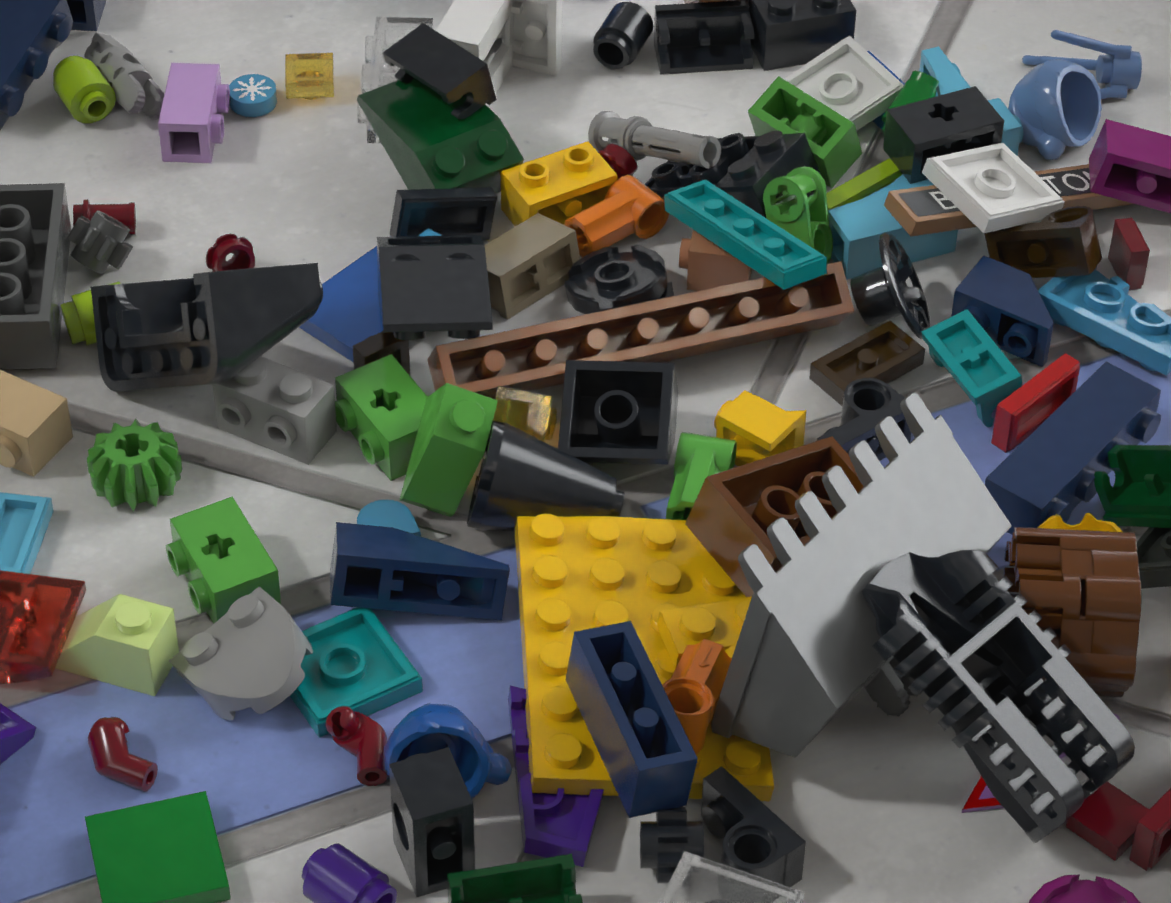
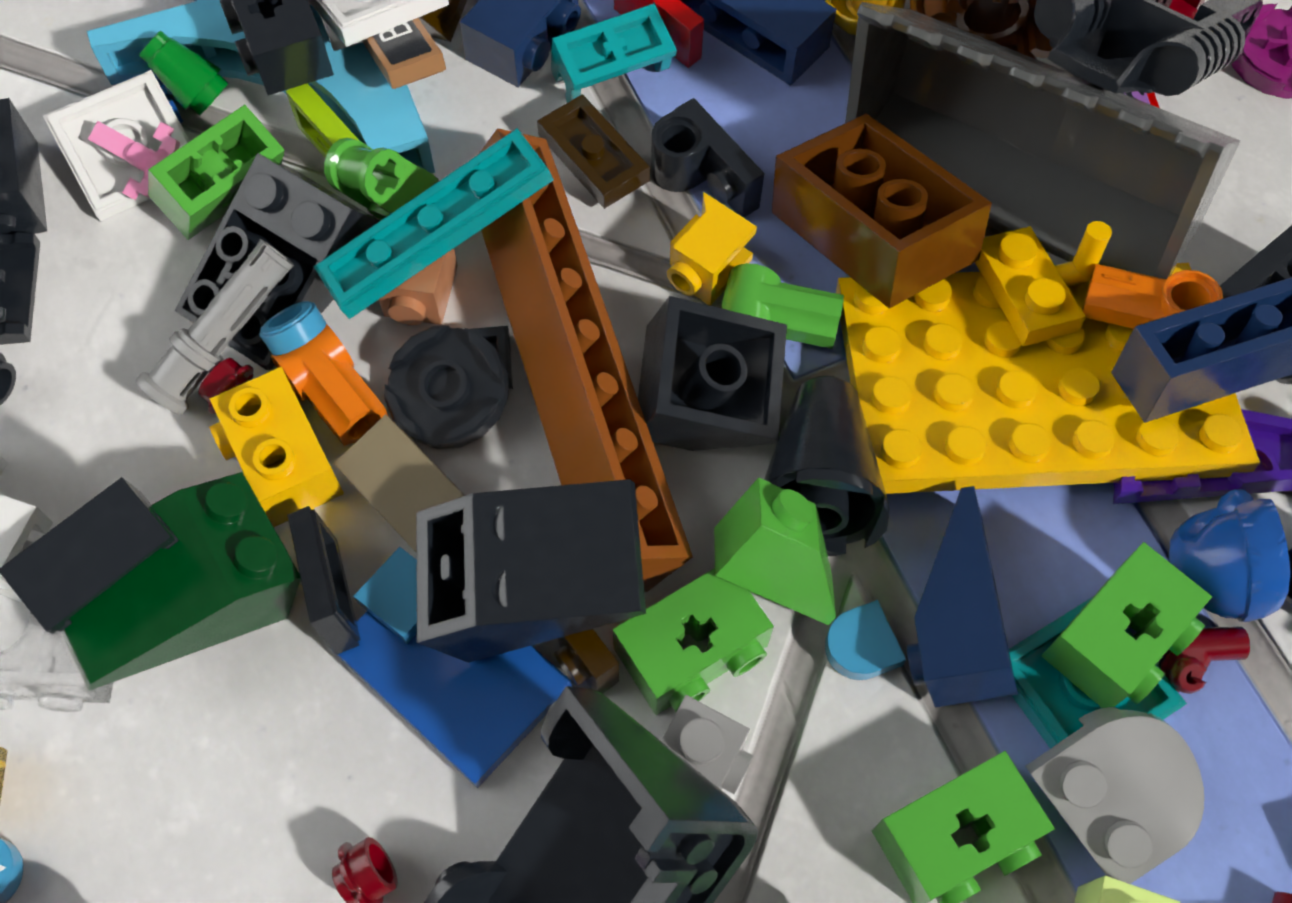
camera: 90 degrees left, 20 degrees up
clear yellow brick [493,386,557,441] -> none
black wheel [850,232,930,339] -> none
none -> bright pink piece [88,121,180,200]
none -> dark azure tile [259,301,326,355]
none -> bright green brick [1041,542,1212,708]

